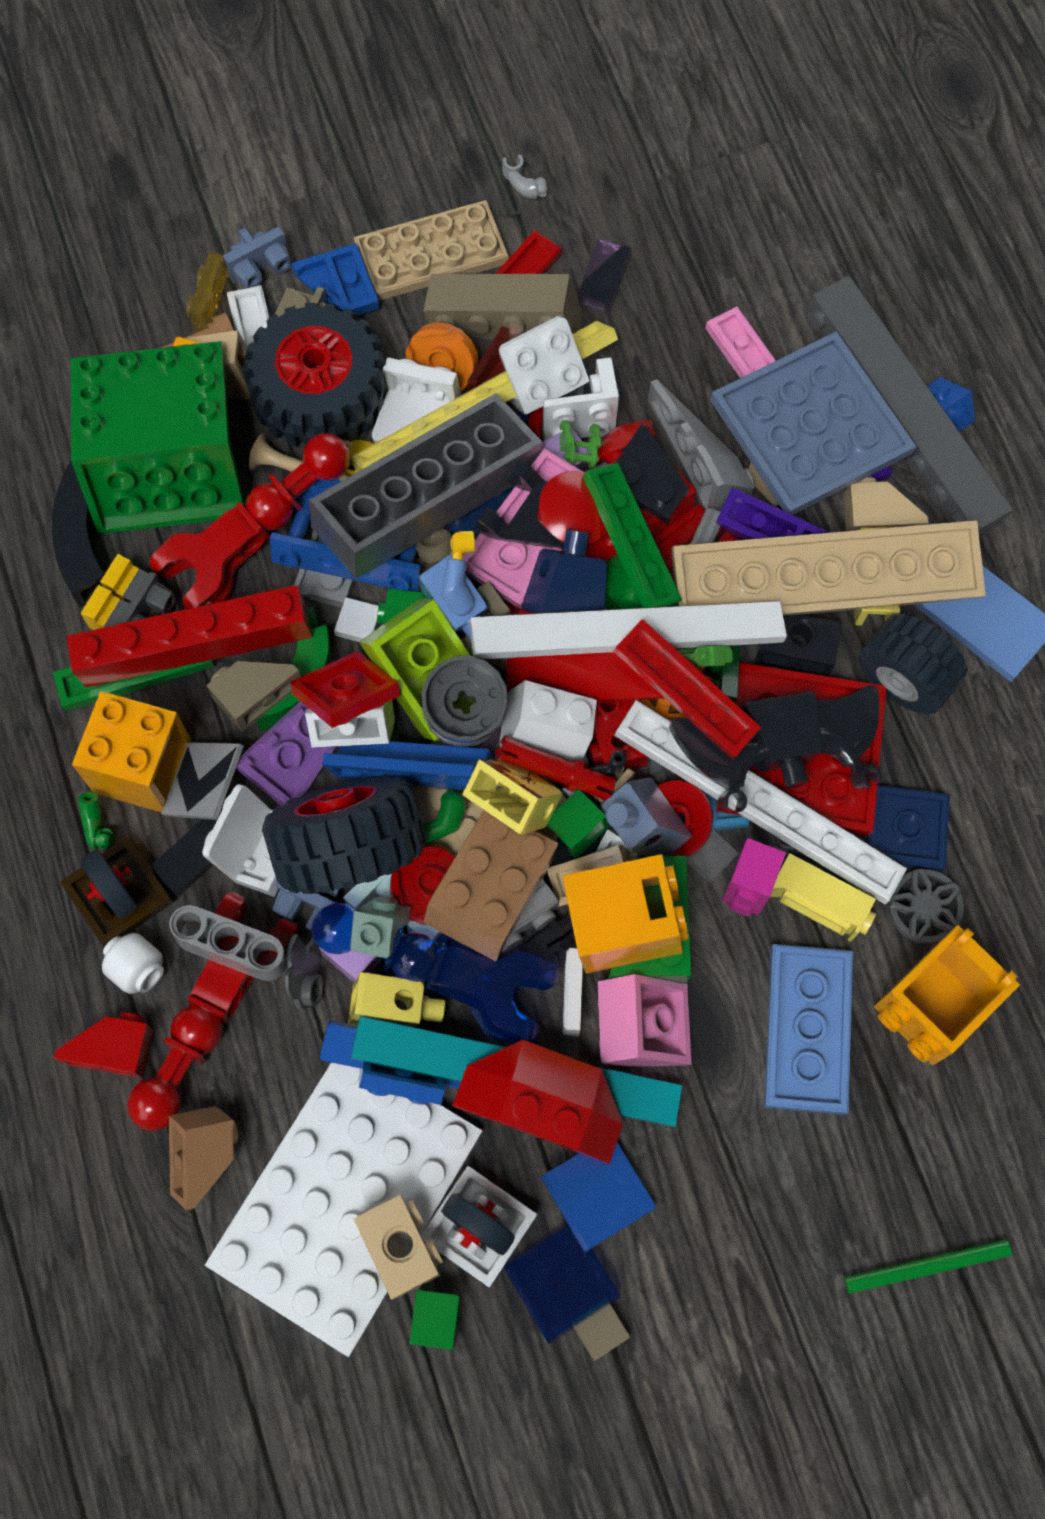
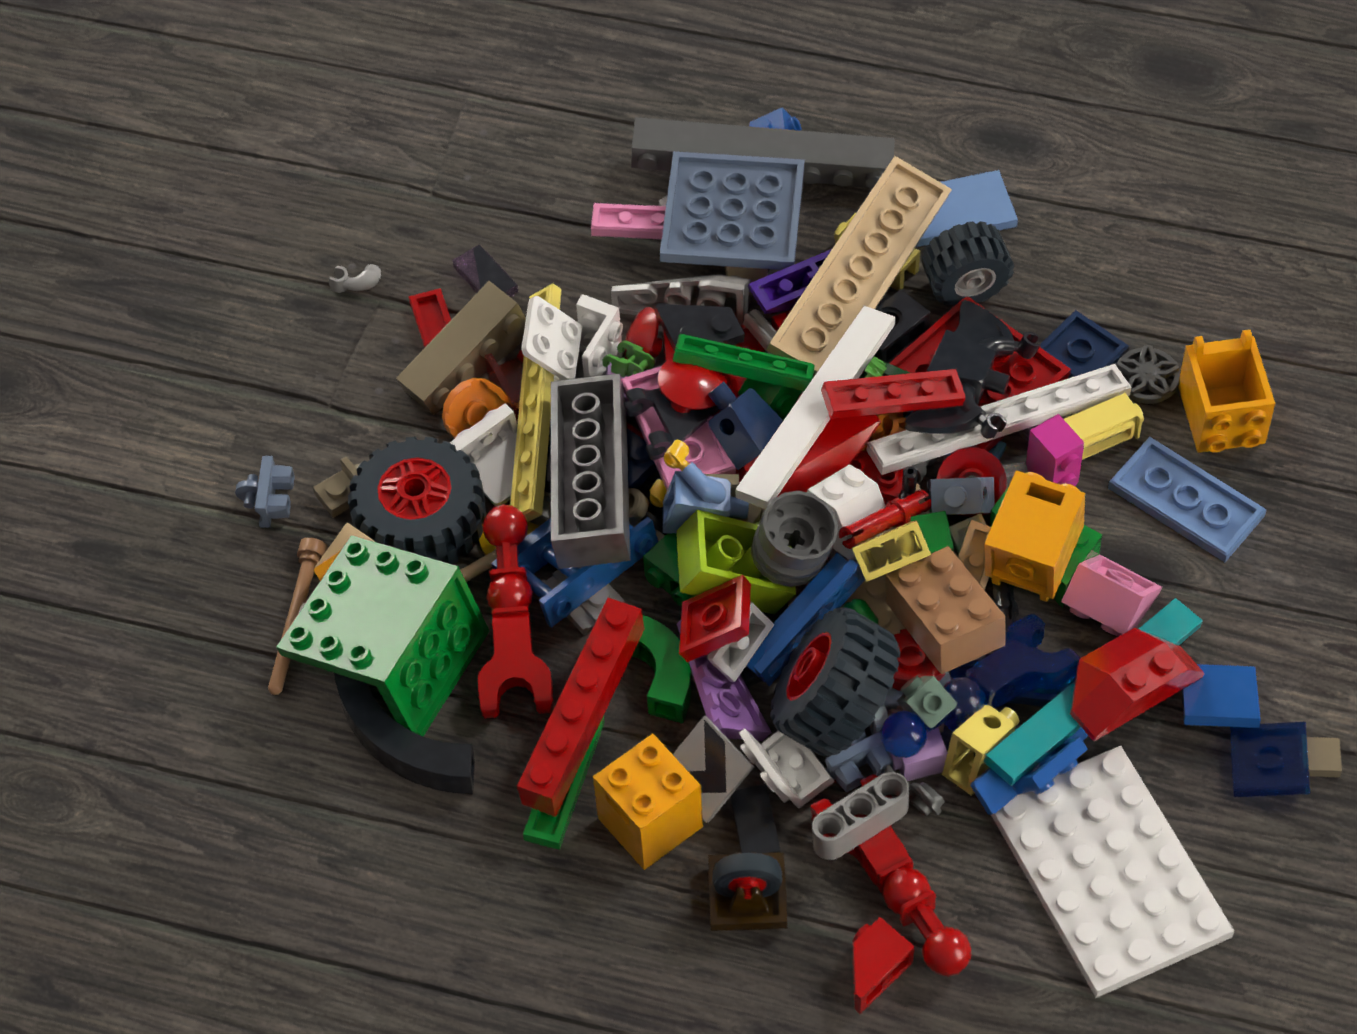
camera: 50 degrees left, 15 degrees down
green arm [78,792,115,850] -> none
hips [81,554,176,630] -> none
white head [102,933,164,994] -> none
medium nougat slope [169,1106,238,1210] -> none
clear yellow plate [186,252,228,332] -> none
dark tan slope [206,661,300,732] -> none
white tile [227,285,269,347] -> none
blue wing [291,243,380,316] -> none
white tile [334,597,378,642] -> none
tan tile [353,200,509,301] -> none
tan brick [354,1195,443,1300] -> none
green panel [409,1290,459,1350] -> none
white plate [421,1166,537,1288] -> none
white tile [563,948,583,1037] -> none
tan slope [843,477,929,531] -> none

